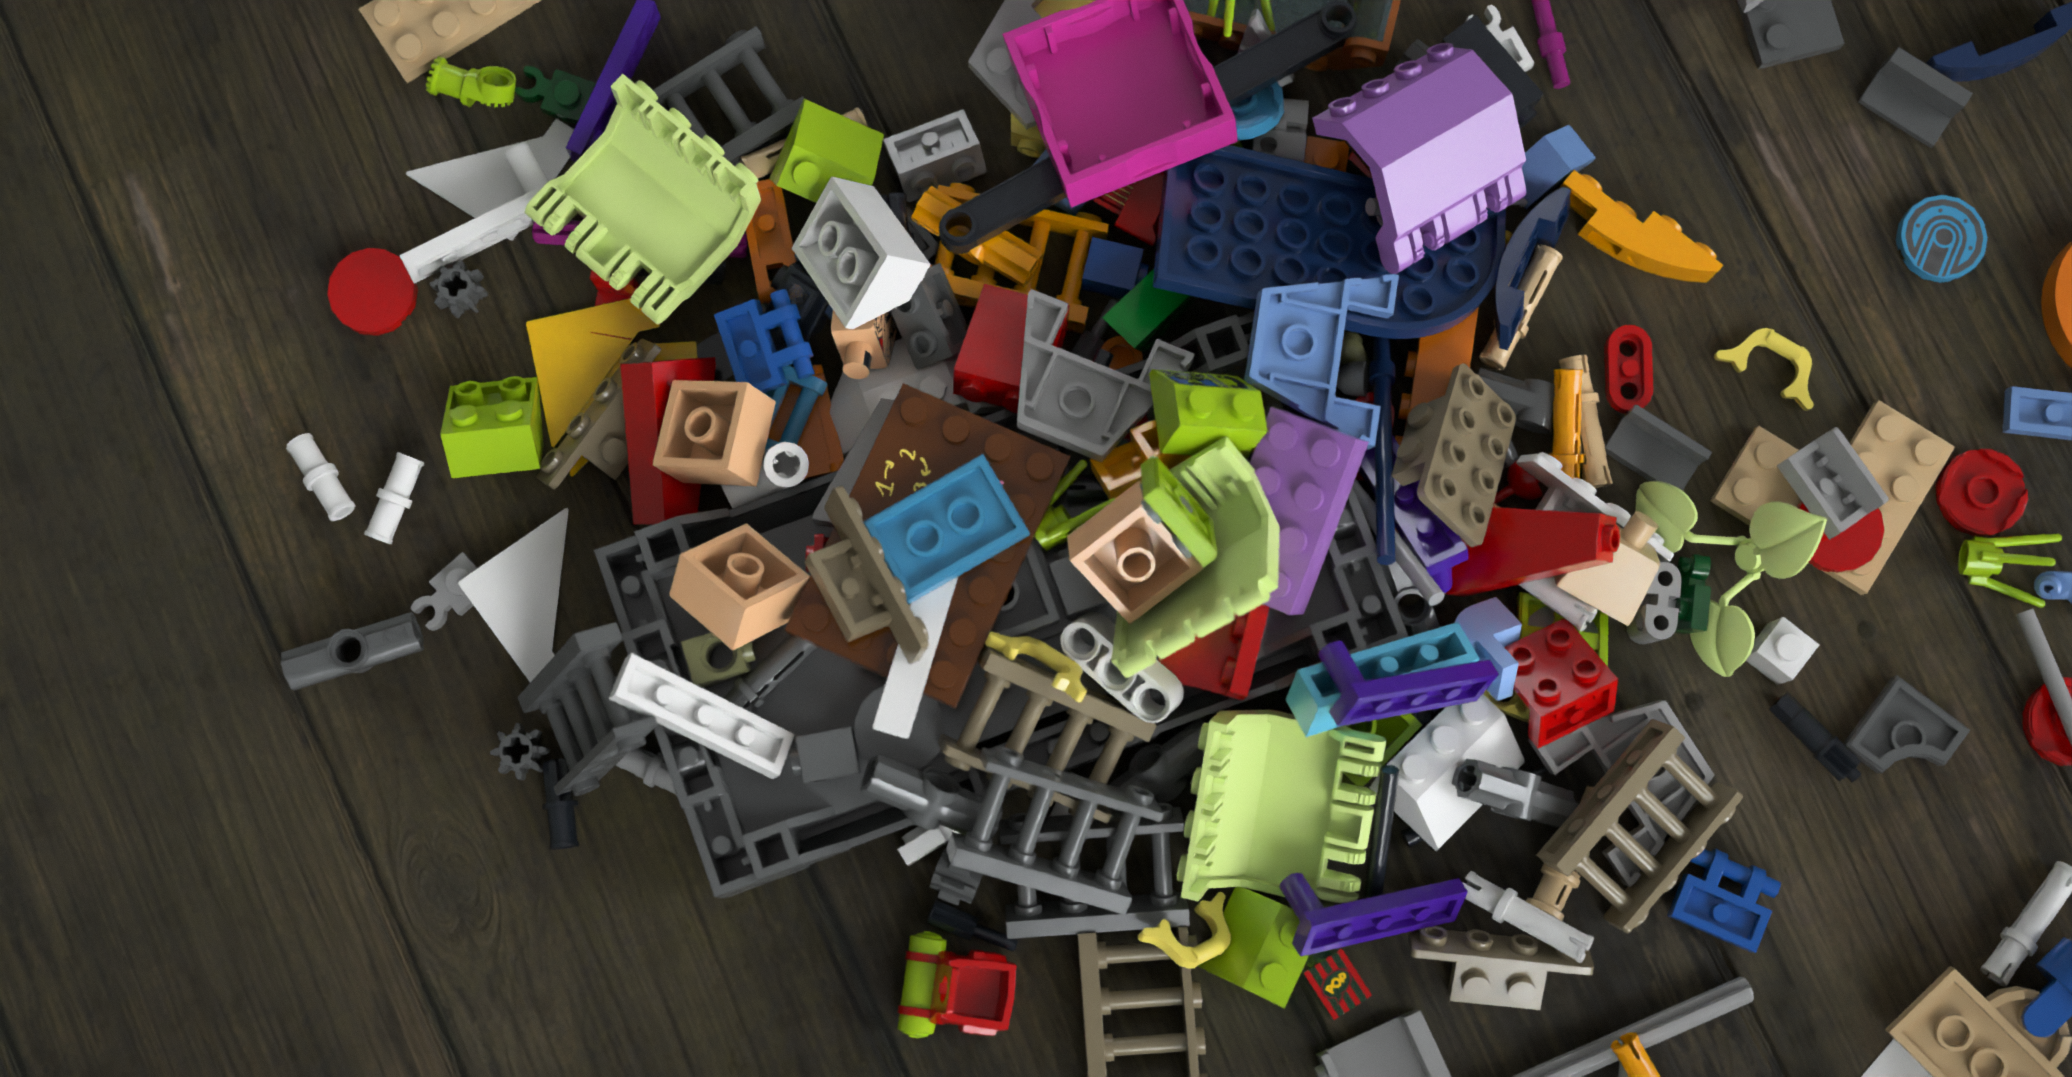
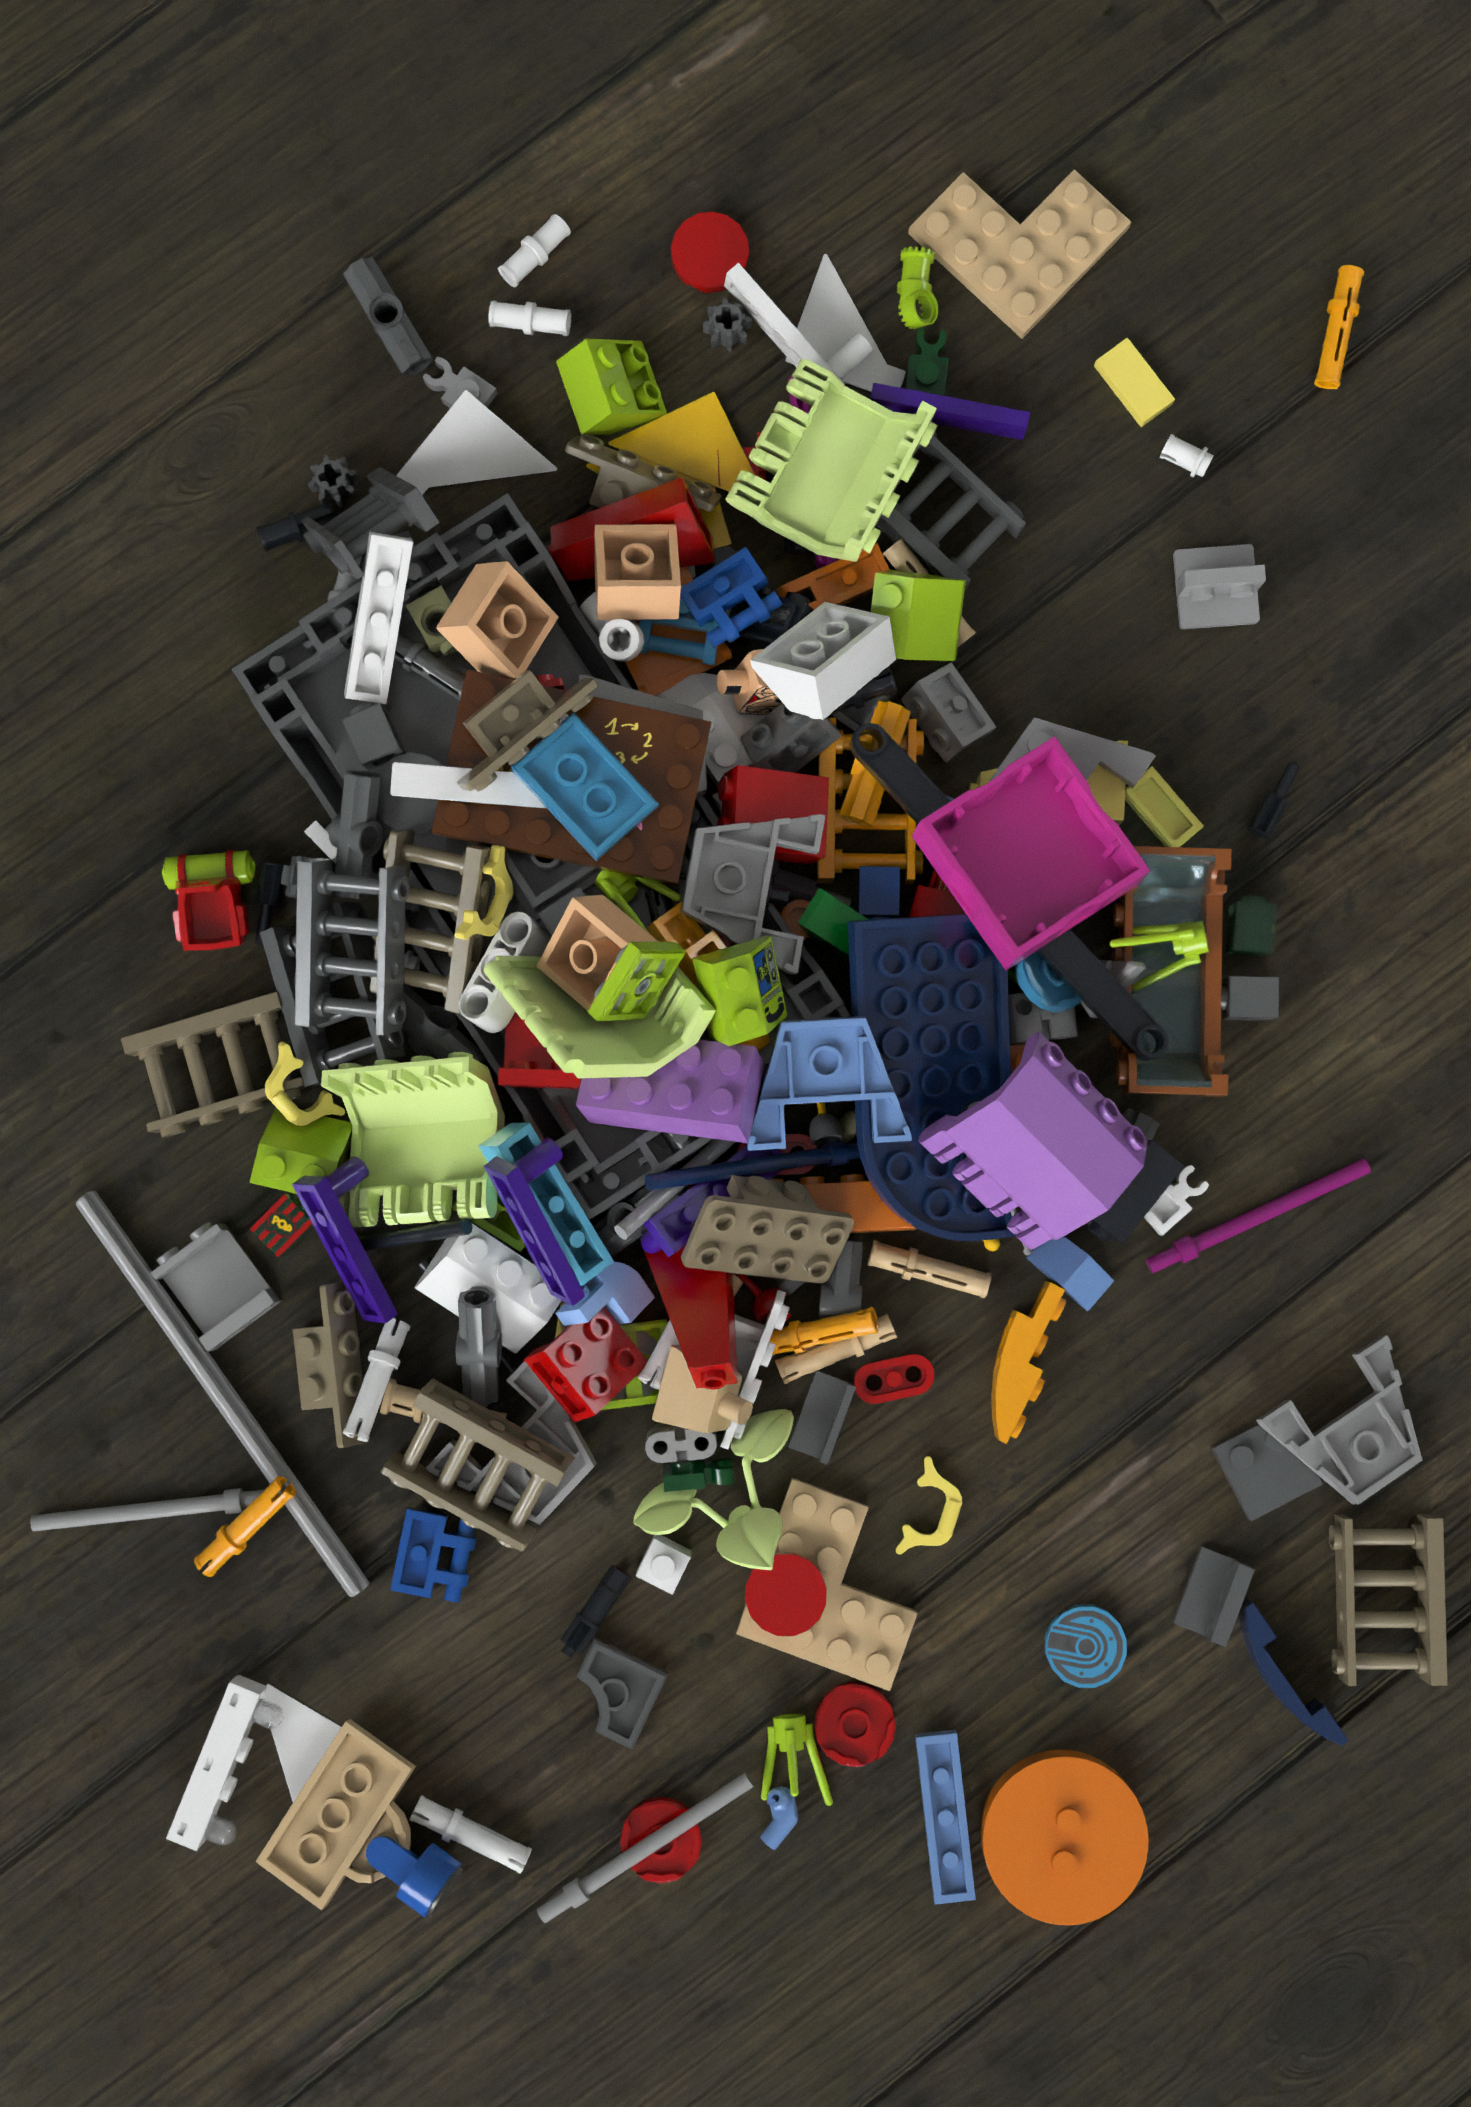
camera: 80 degrees right, 5 degrees up
dark blue slope [1495,186,1571,351] -> none
light grey bracket [1777,427,1889,540] -> none

